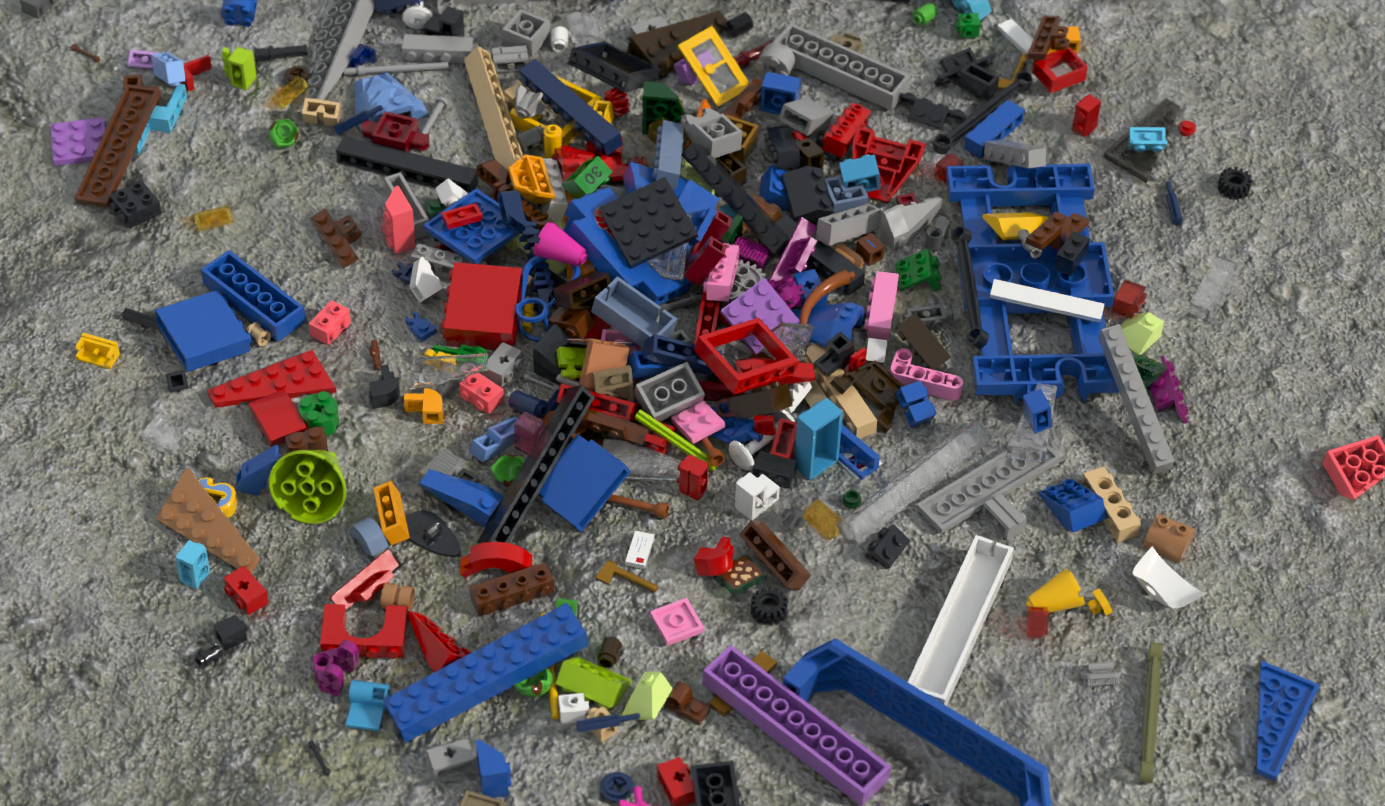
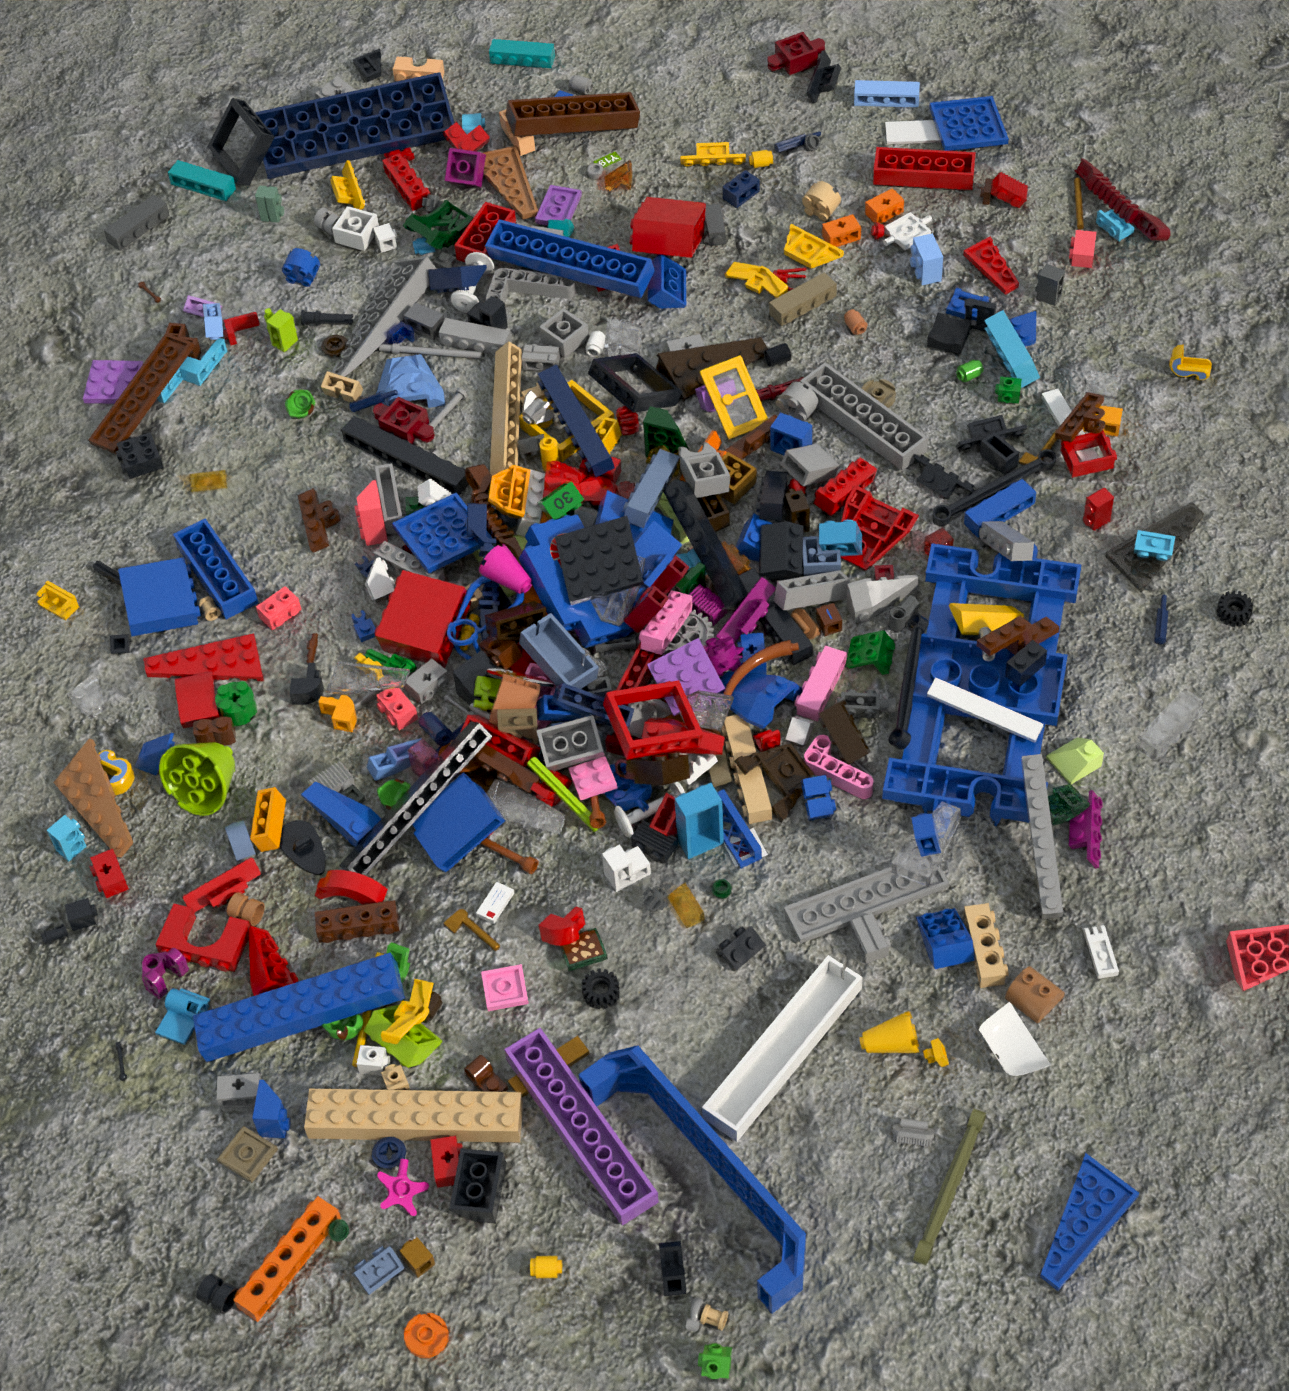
camera: 20 degrees right, 5 degrees up
clear yellow slope [272,75,309,109] -> none
red plate [441,203,483,230] -> none
dark blue axle [576,713,640,733] -> none
yellowish green slope [621,672,672,720] -> none
red brick [677,455,708,501] -> none
reddish brown brick [739,520,811,590] -> none
red plate [754,415,776,435] -> none
black brick [814,331,855,377] -> none
clear brick [836,418,991,545] -> none
clear red brick [1026,606,1048,638] -> none
clear red brick [1111,280,1147,319] -> none
red plate [1178,120,1196,137] -> none
none -> tan brick [304,1088,523,1143]
none -> yellow plate [381,978,434,1044]
none -> flat silver brick [404,302,444,339]
none -> white hinge [1083,925,1119,979]

